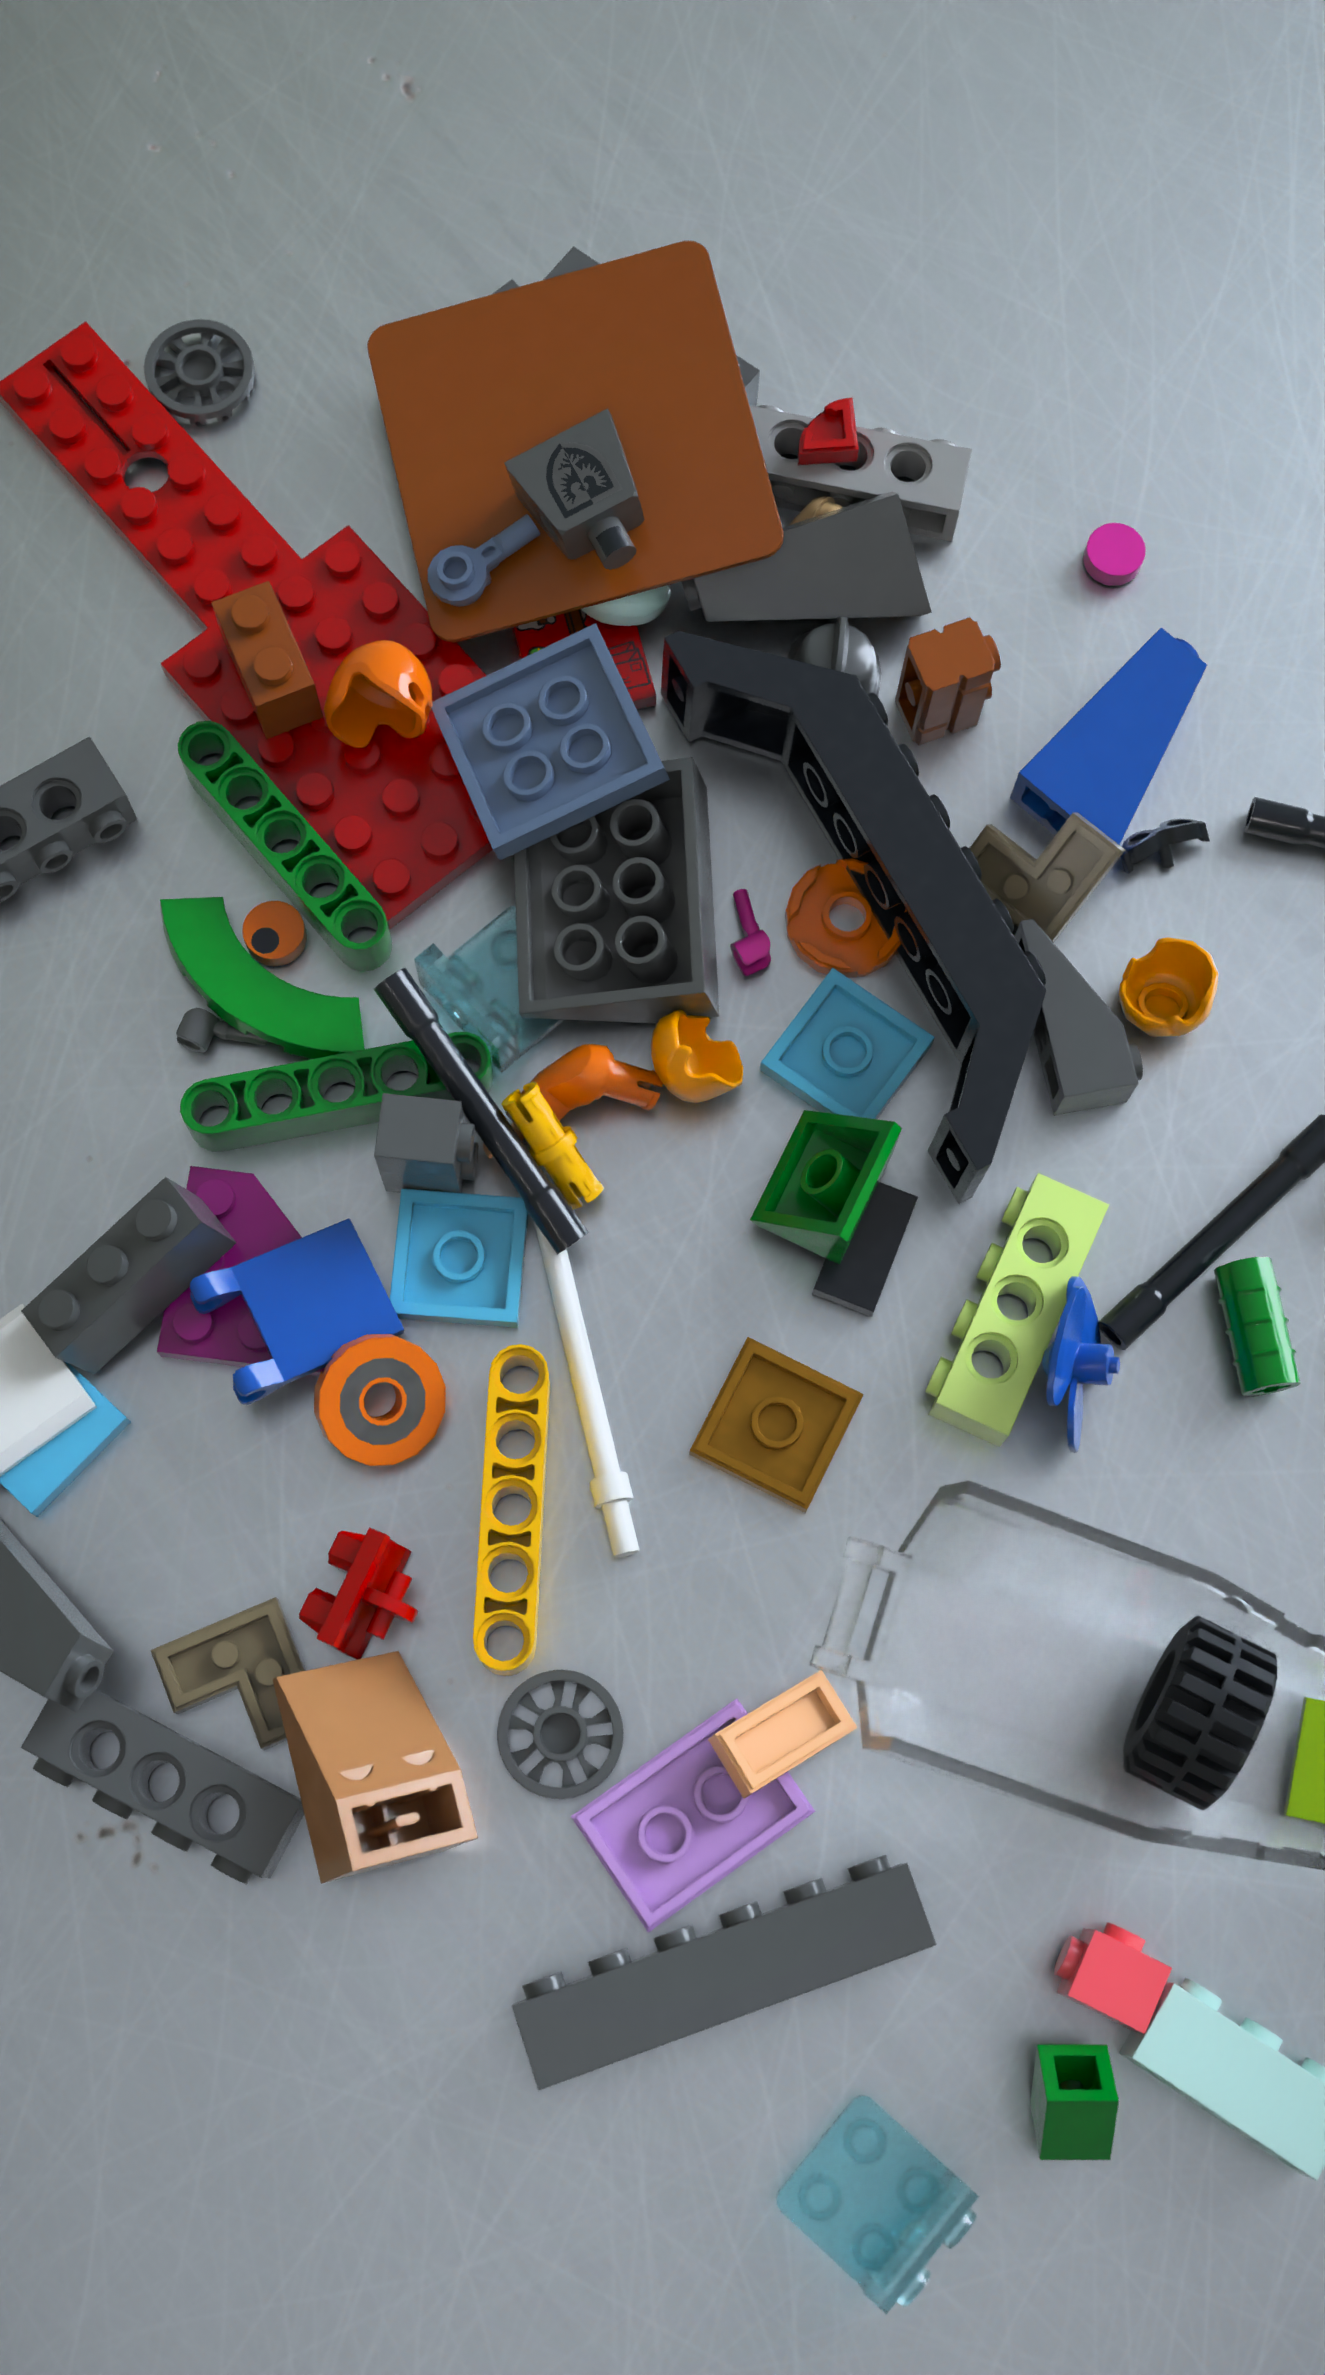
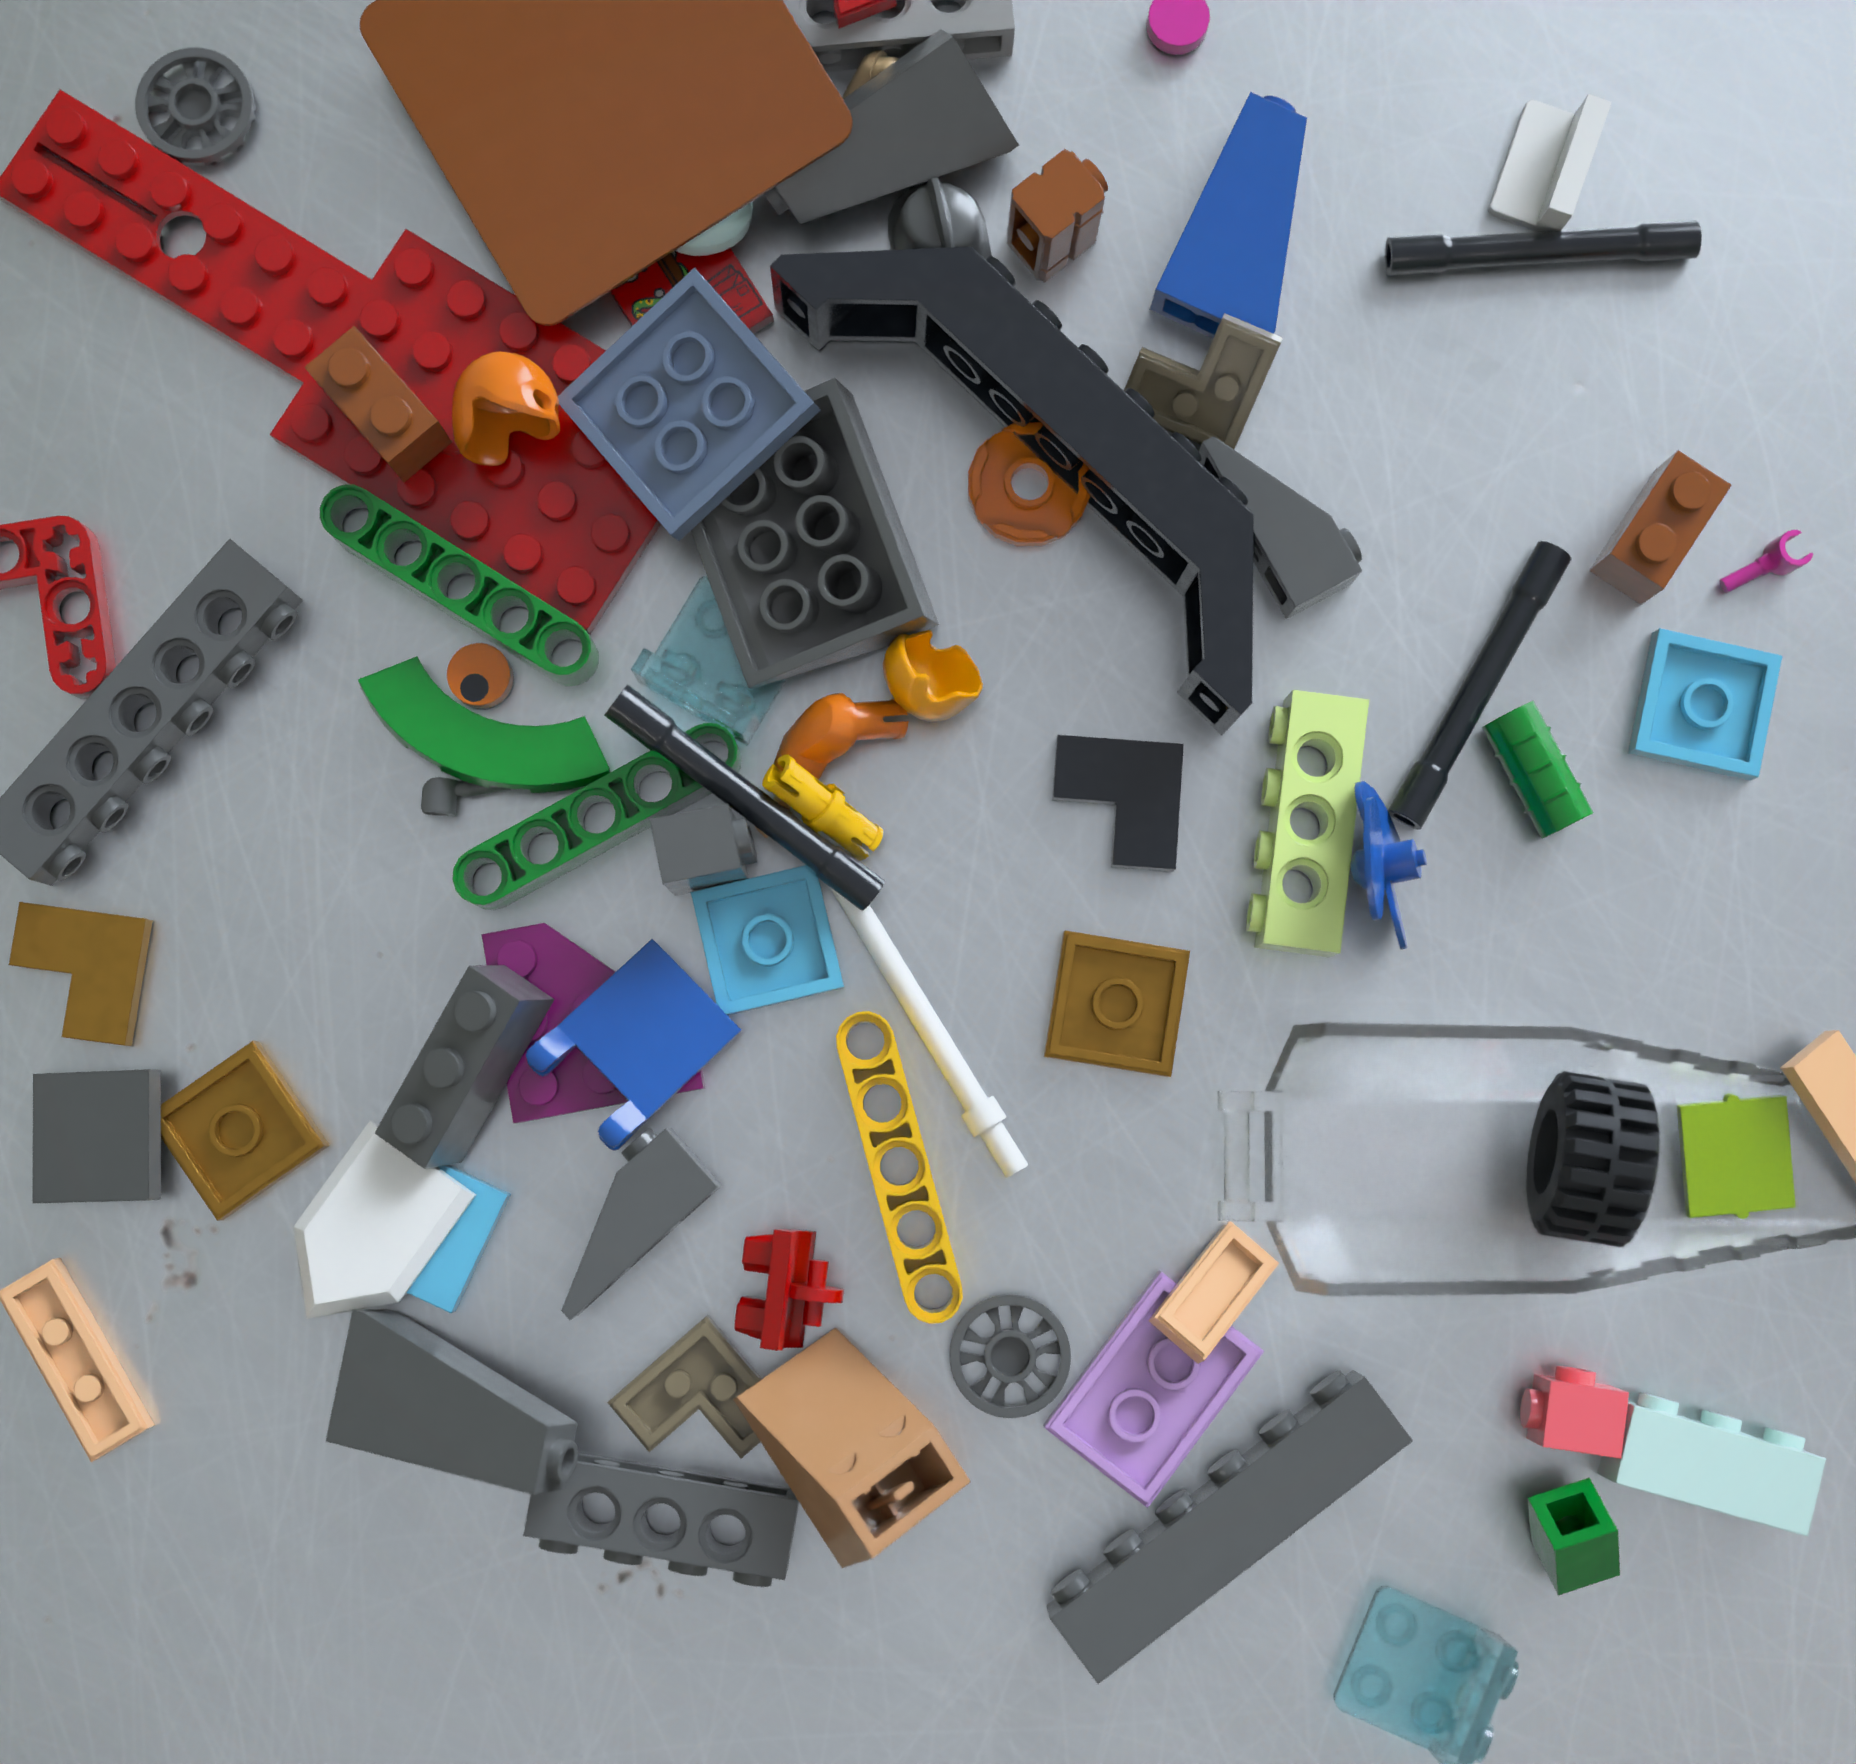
camera: 20 degrees left, 10 degrees up
orange tile [314,1334,446,1466] -> none
sand blue plate [428,514,540,606] -> none
dark grey torso [504,408,645,570] -> none
dark pink hand [730,889,771,976] -> none
green slope [750,1110,902,1265] -> none
medium azure tile [760,968,935,1119] -> none
light orange hair [1118,937,1219,1037] -> none
black piece [1120,819,1210,874] -> none
none -> dark grey slope [561,1128,722,1320]

